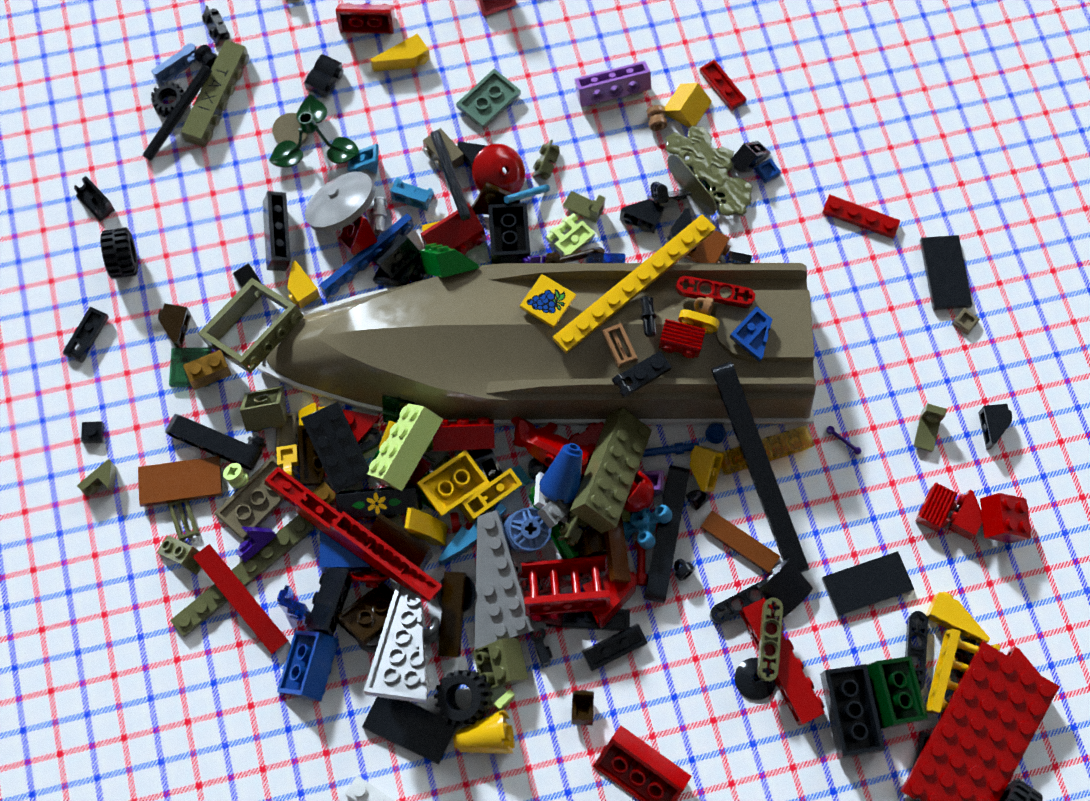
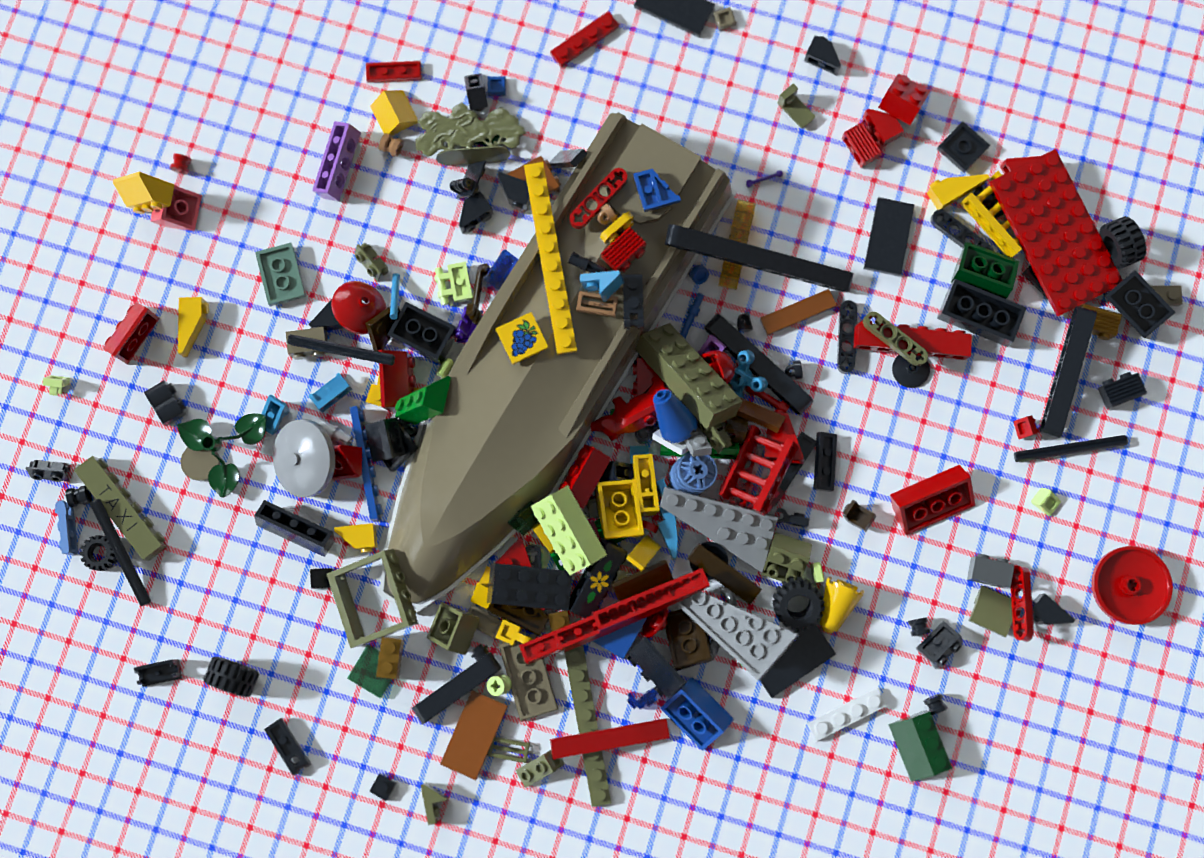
camera: 55 degrees left, 10 degrees up
dark brown slope [158,303,191,350] -> none
dark purple slope [235,526,277,562] -> none
olive bracket [563,191,606,223] -> none
yellow slope [689,445,725,492] -> none
black slope [757,557,814,618] -> none
none -> dark azure slope [580,270,624,302]
none -> black plate [937,121,990,173]

